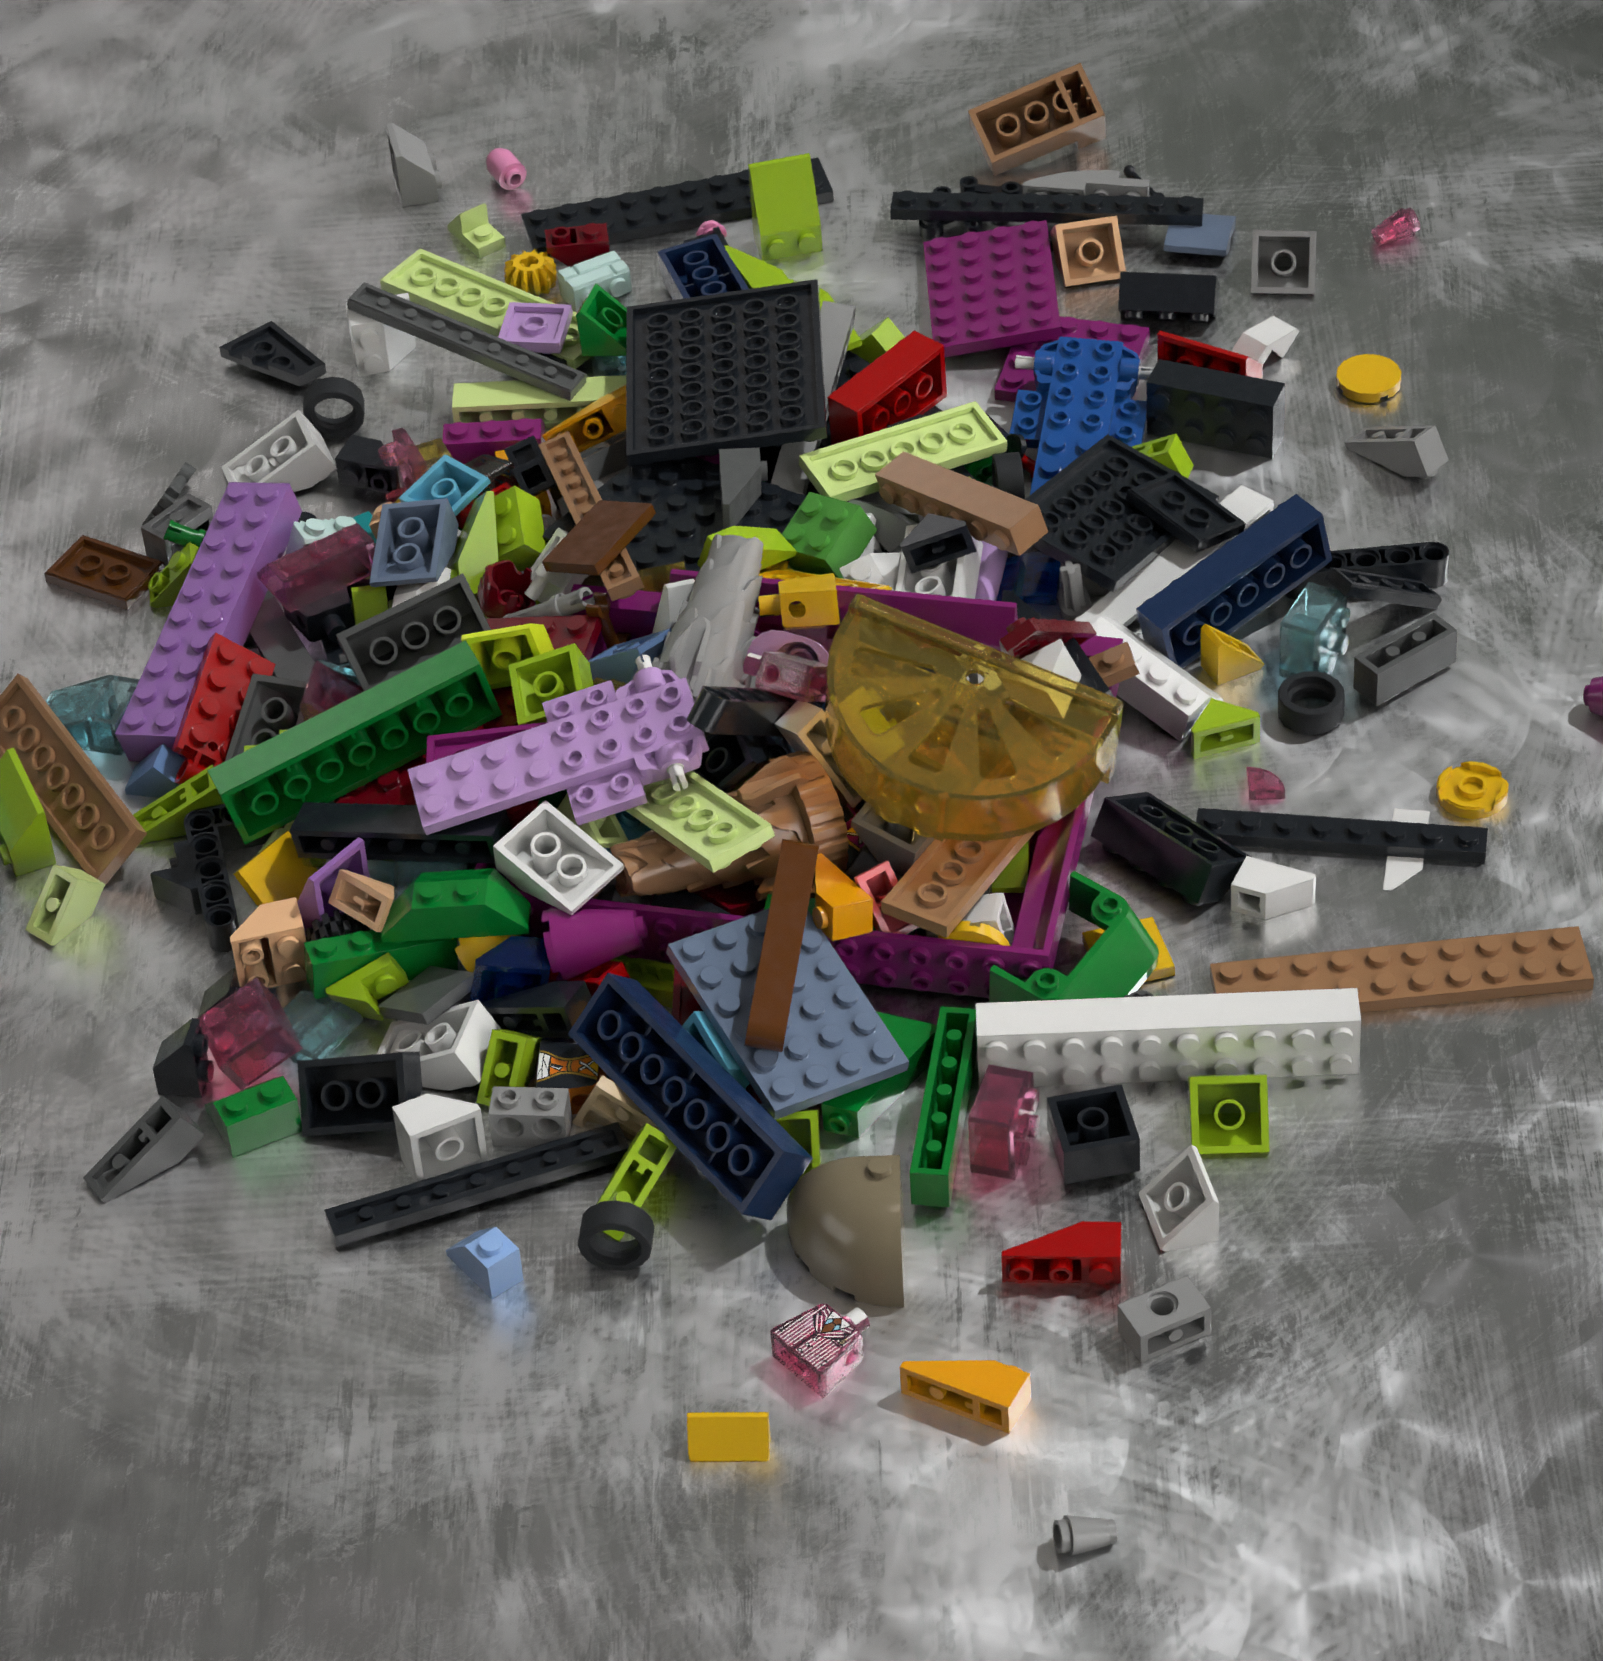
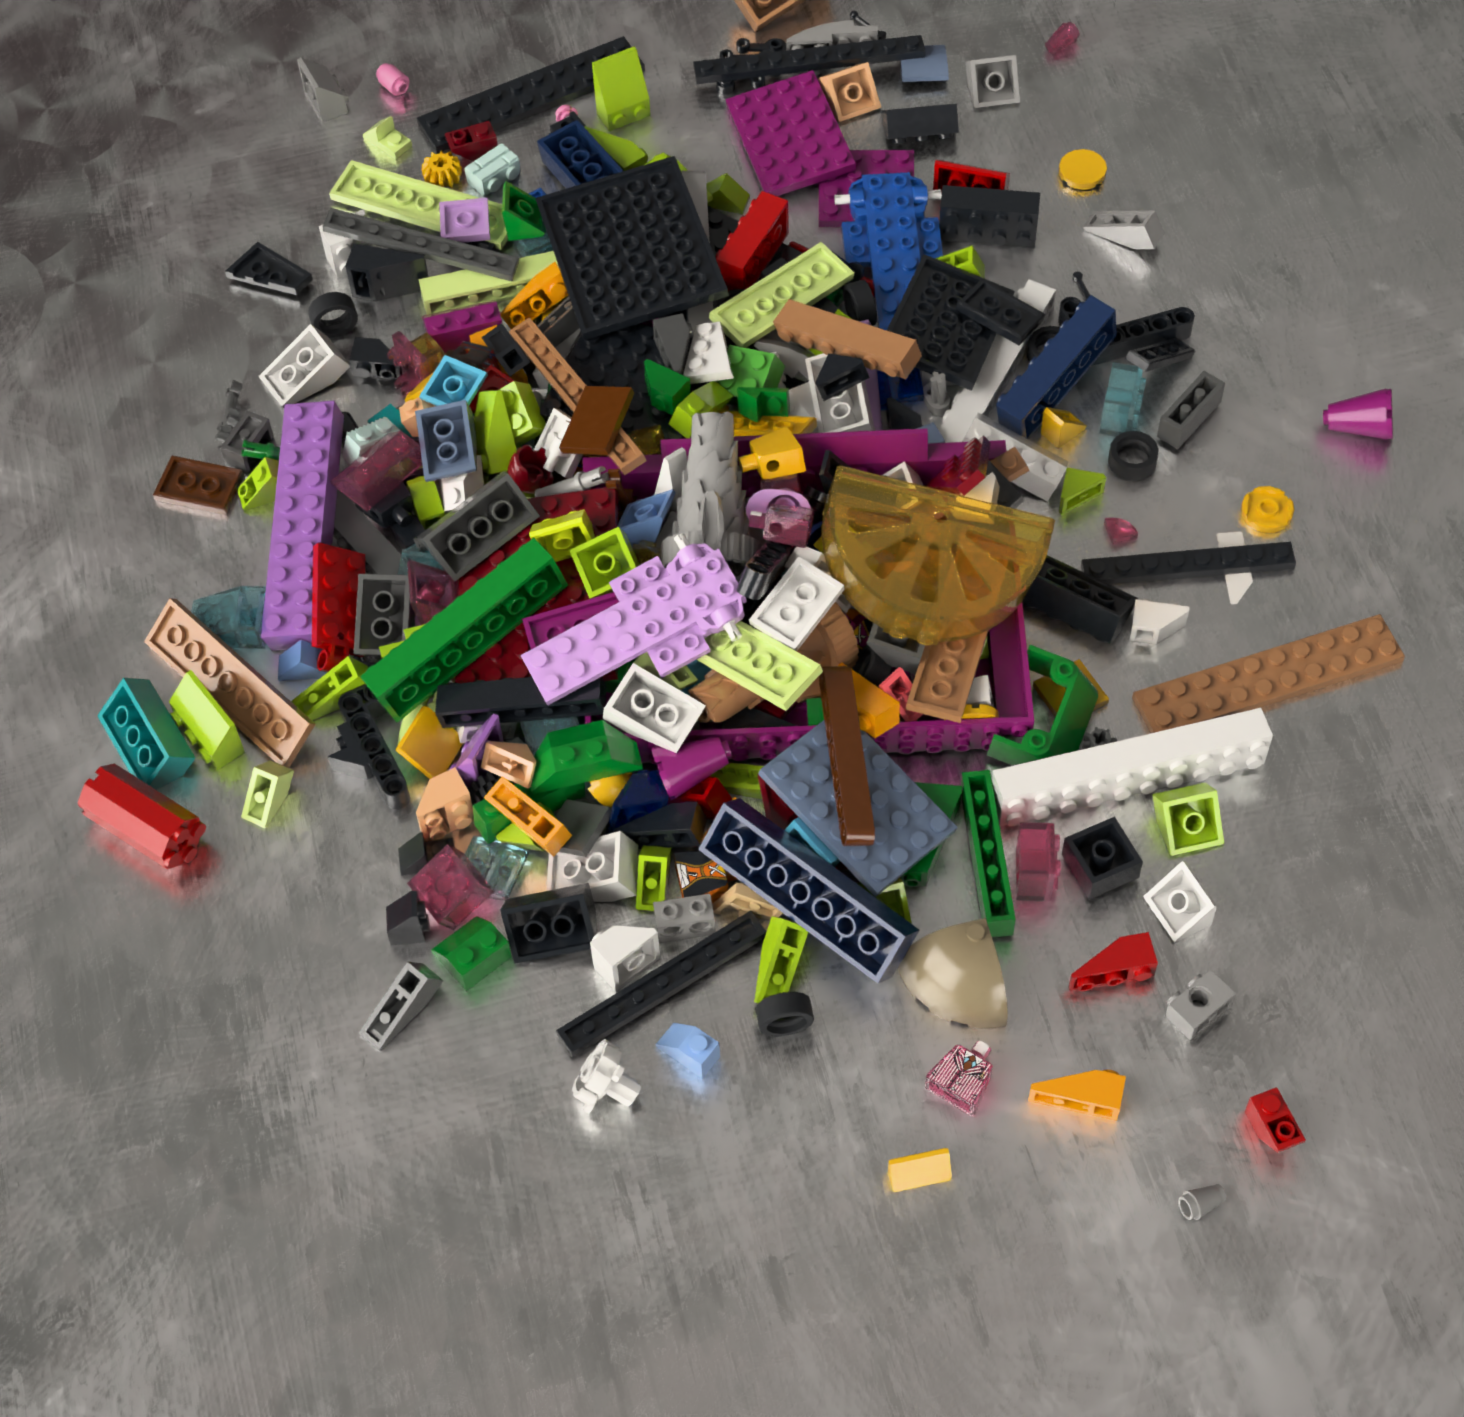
camera: 15 degrees left, 15 degrees up
white slope [1232,316,1299,364] -> none
none -> black slope [345,244,429,301]
none -> light orange slope [484,776,572,857]
none -> white piece [572,1039,641,1113]
none -> green slope [644,359,690,415]
none -> white wing [683,322,734,384]
none -> green slope [737,387,790,422]
none -> white plate [749,556,845,651]
none -> black hinge [1073,271,1090,299]
none -> red slope [1245,1087,1306,1153]

